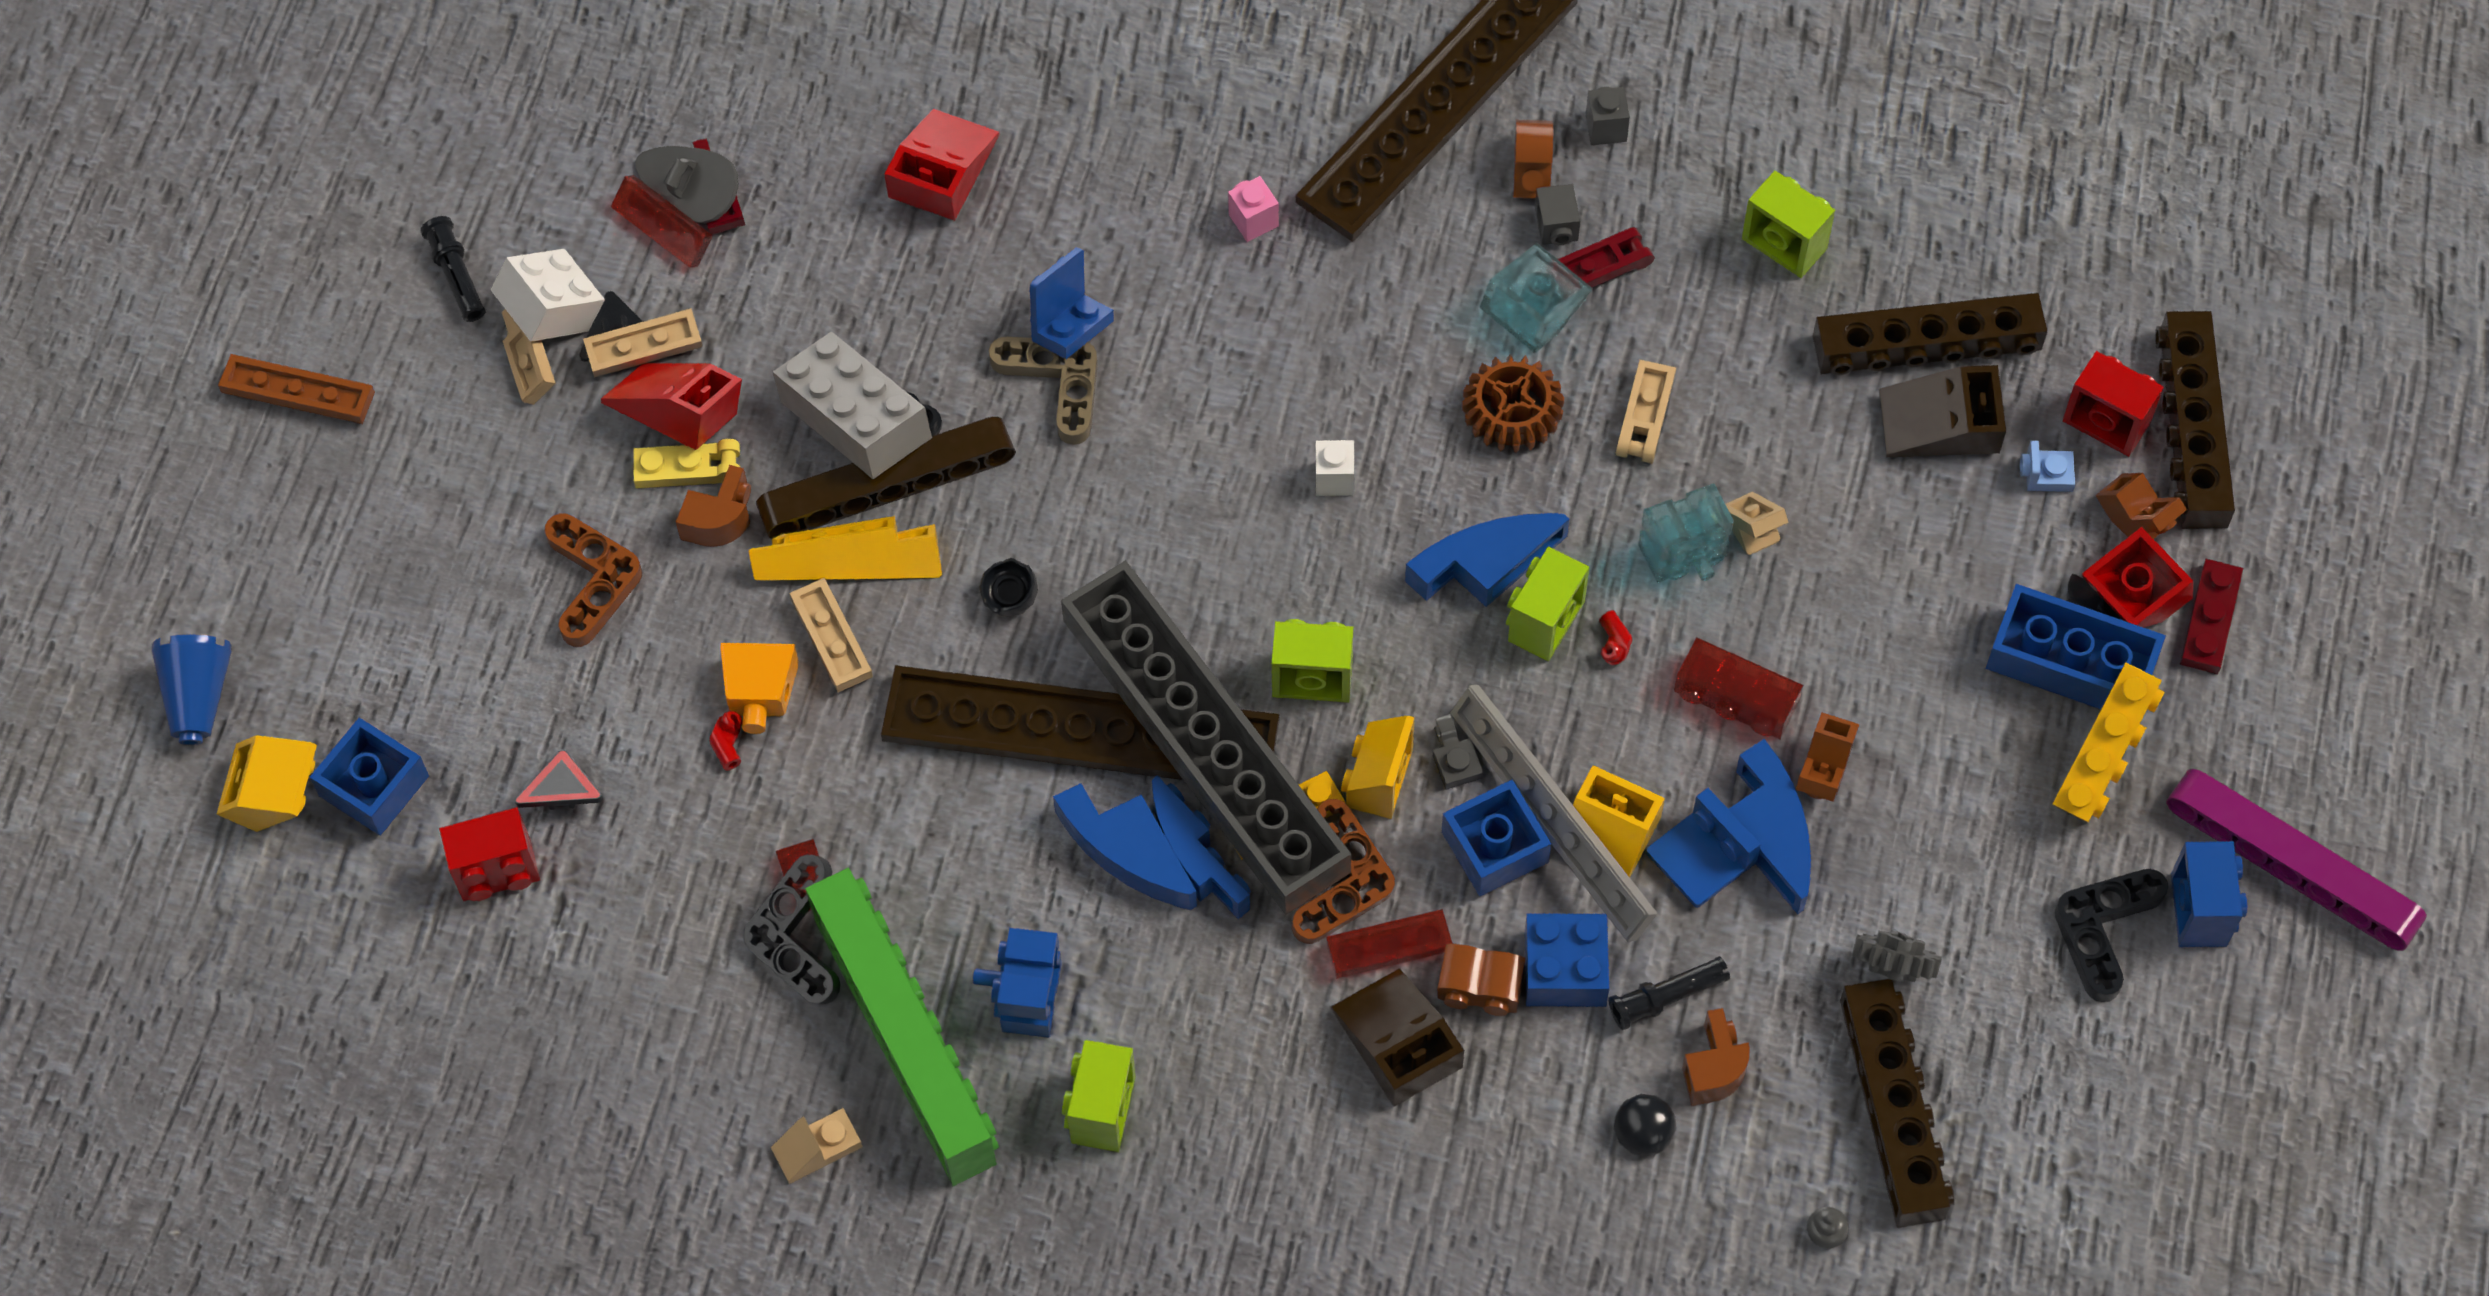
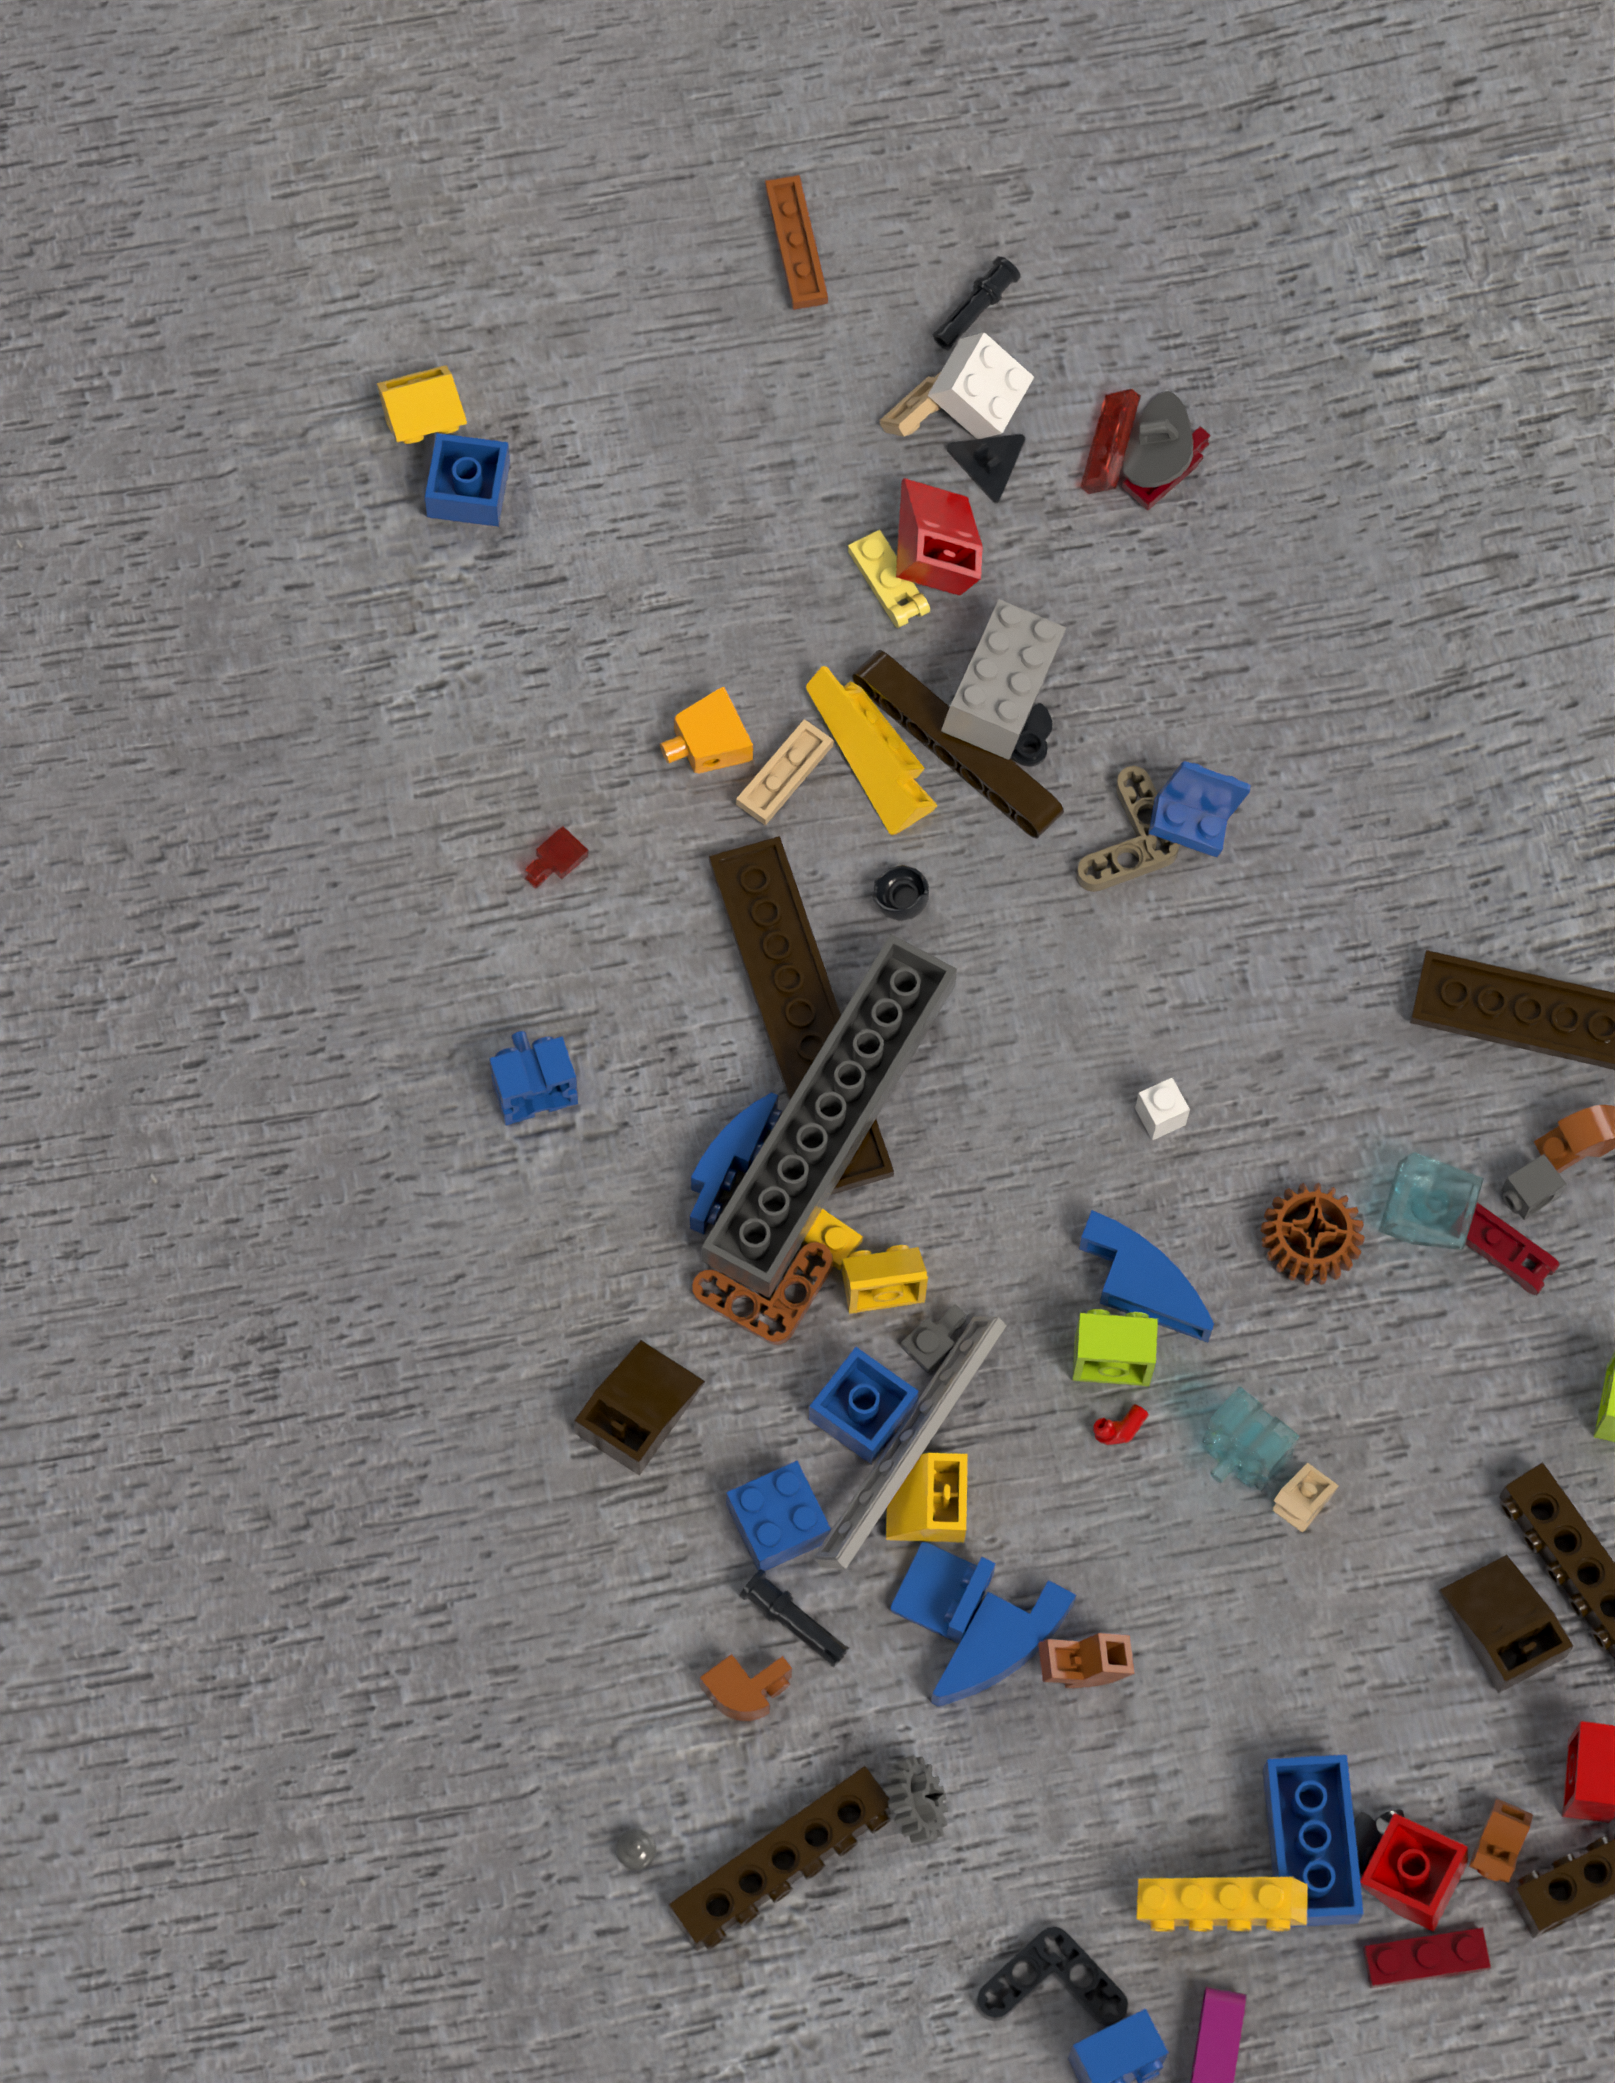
camera: 60 degrees right, 5 degrees up
blue cone [152,634,232,745] -> none
red brick [439,807,540,902] -> none
piece [515,750,602,810] -> none
dark orange beam [545,513,642,647] -> none
tan plate [583,308,703,377] -> none
dark orange brick [676,465,751,547] -> none
red arm [709,711,743,771] -> none
black beam [743,854,841,1004] -> none
tan slope [771,1108,863,1184] -> none
bright green brick [805,867,999,1186] -> none
red slope [884,109,1000,221] -> none
blue slope [1053,783,1197,910] -> none
lime brick [1062,1040,1136,1152] -> none
bright pink brick [1228,176,1279,242] -> none
lime brick [1271,619,1353,703] -> none
clear red plate [1326,909,1453,979] -> none
dark orange brick [1437,944,1526,1016] -> none
black hair [1614,1094,1676,1157] -> none
tan plate [1616,360,1676,464] -> none
clear red brick [1674,637,1803,739] -> none
light blue bracket [2020,441,2075,492] -> none

